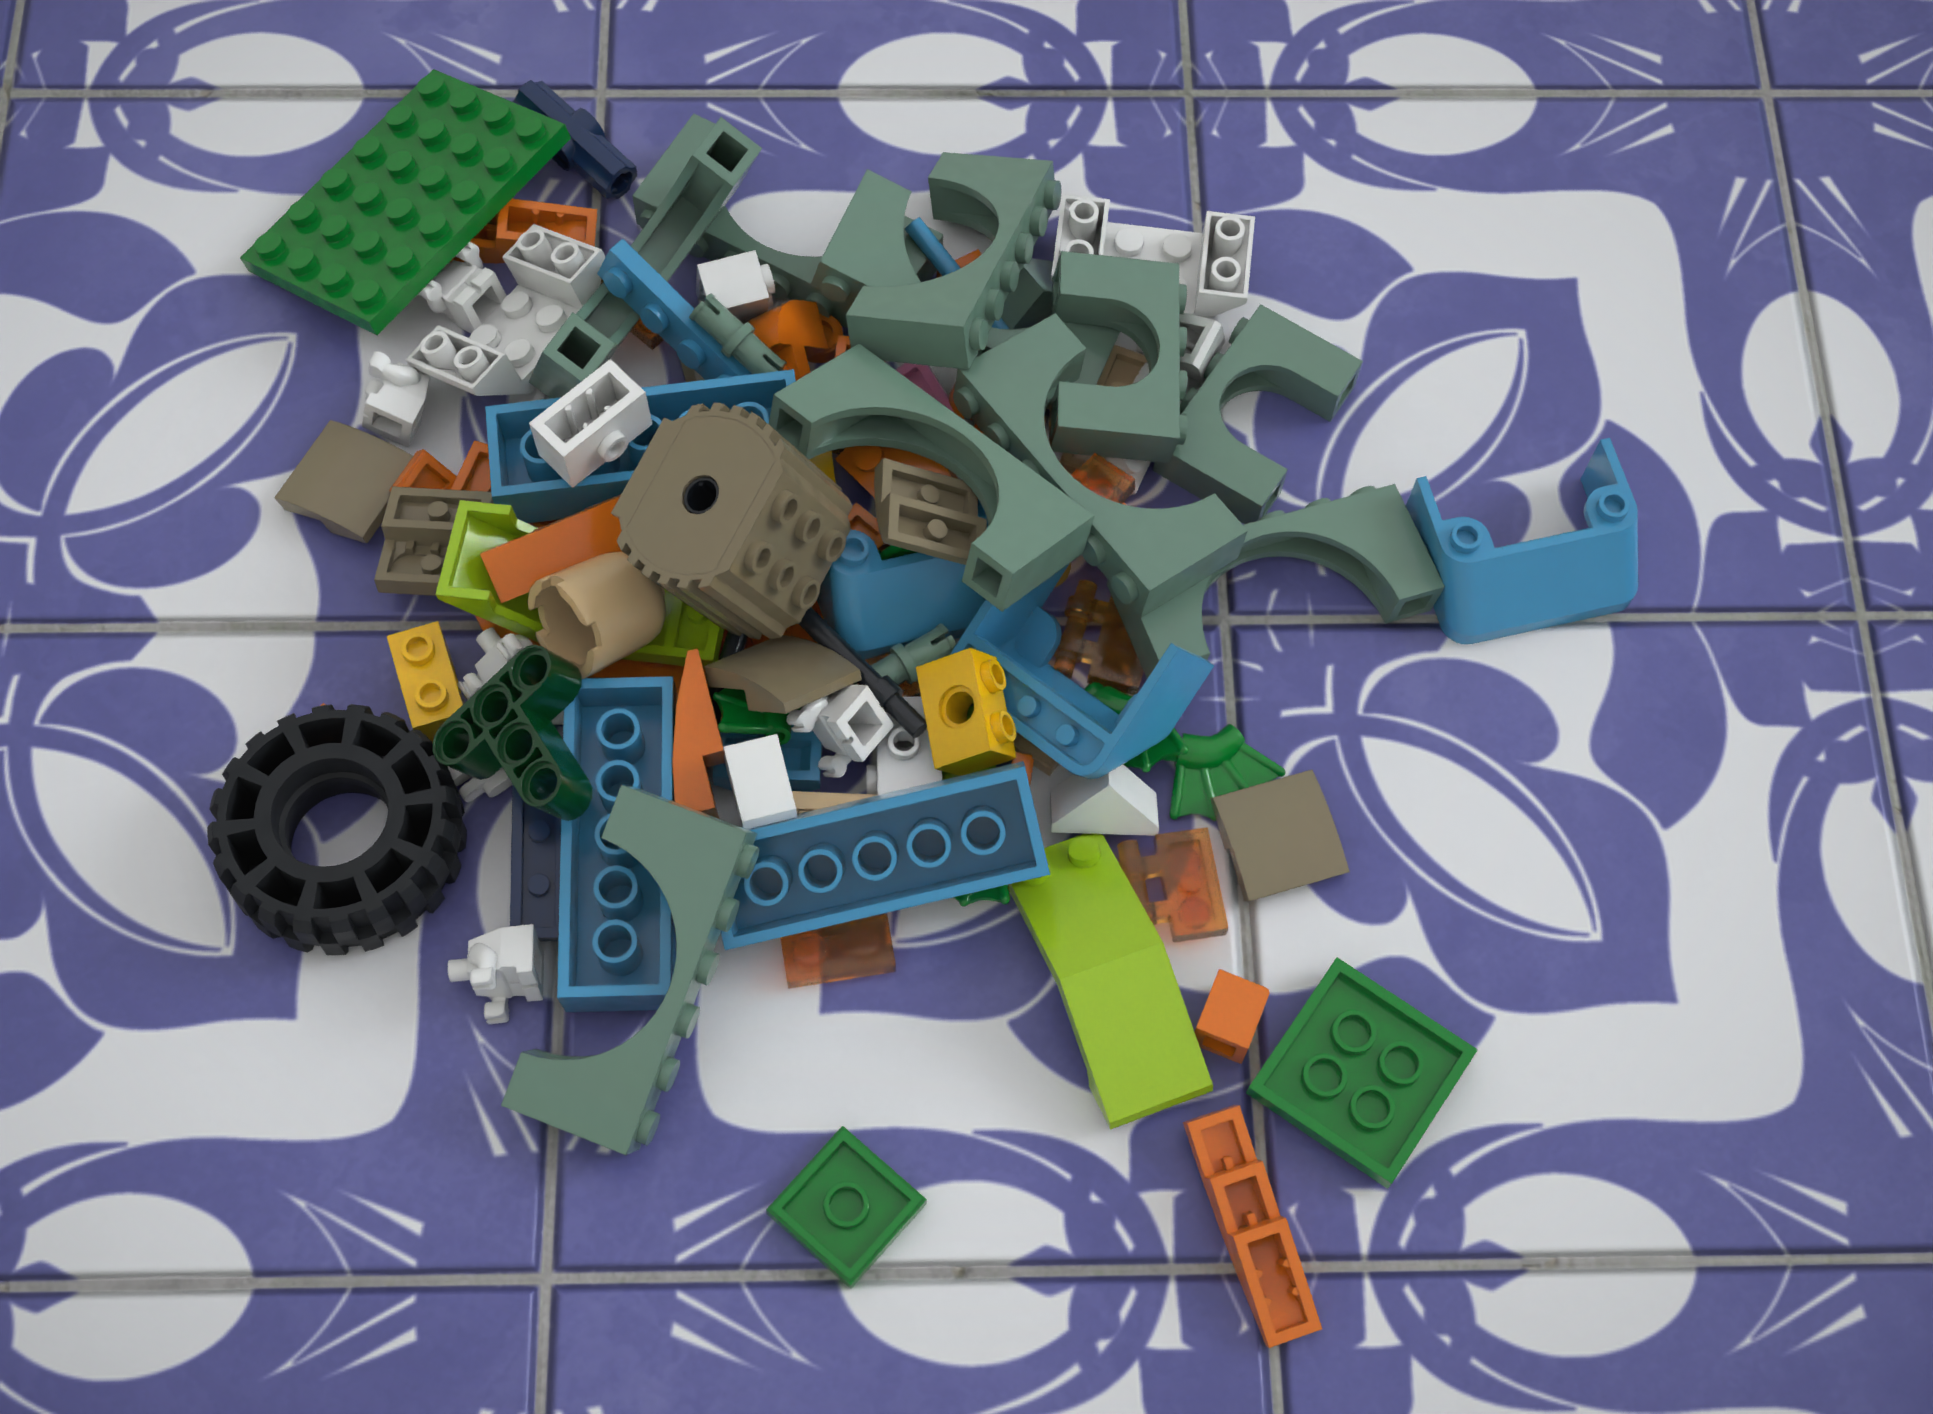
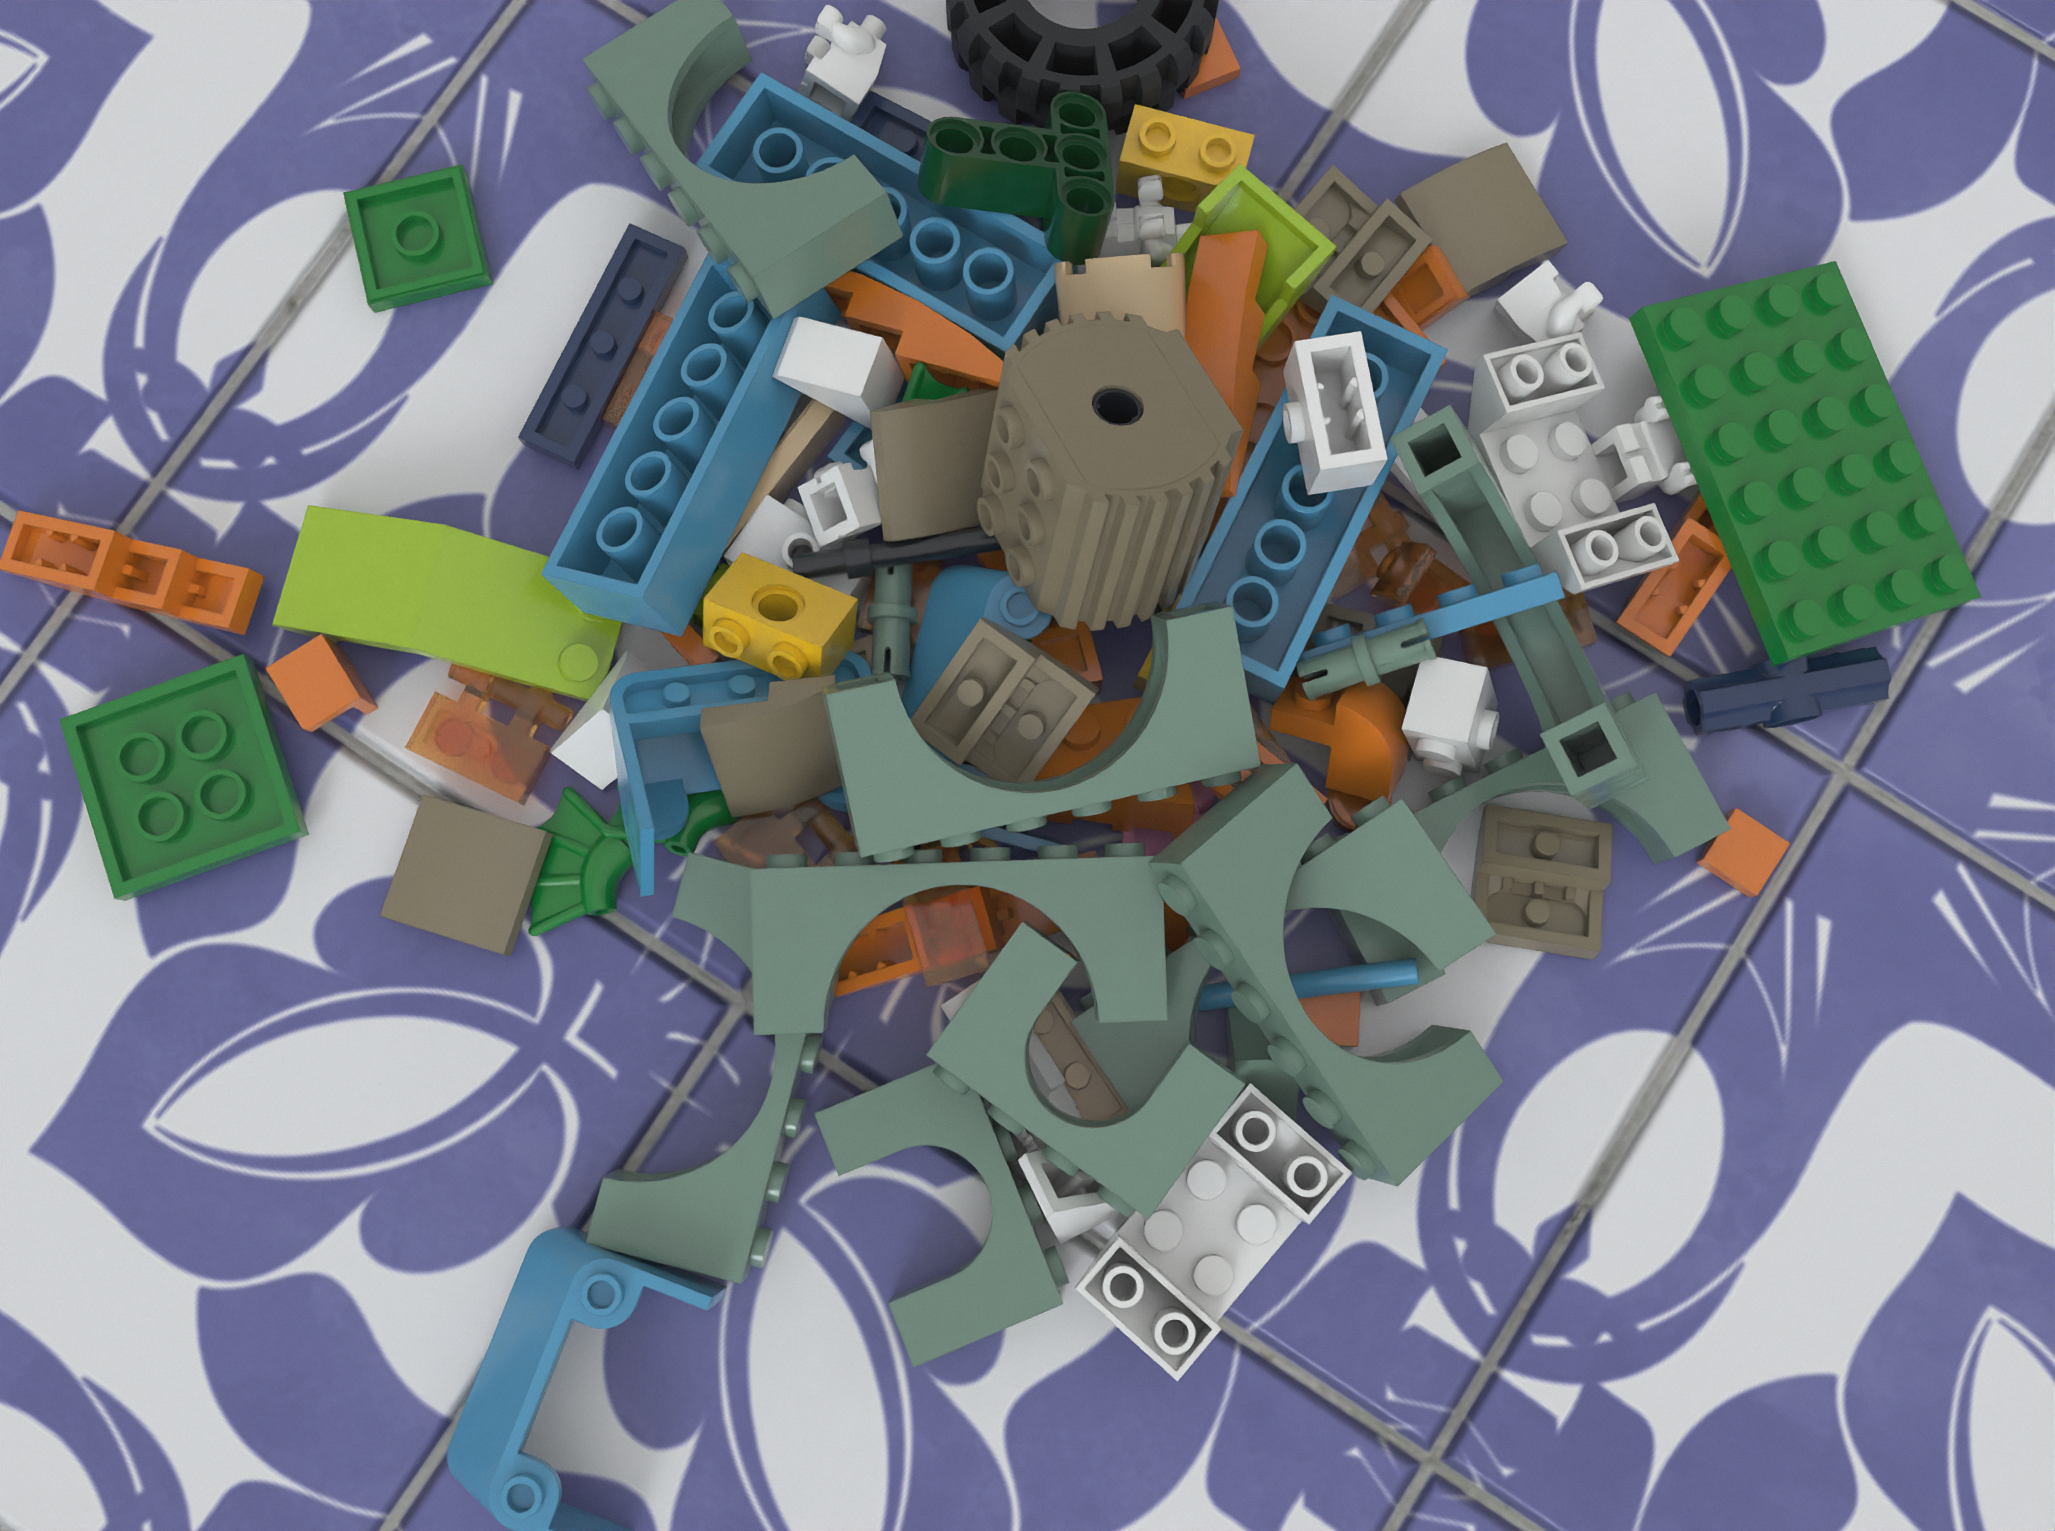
camera: 125 degrees right, 15 degrees up
none -> dark blue plate [518,223,688,470]
none -> dark tan slope [699,675,842,817]
none -> clear orange bracket [1370,541,1471,615]
none -> dark tan slope [1470,804,1612,960]
none -> orange tile [1696,808,1791,898]

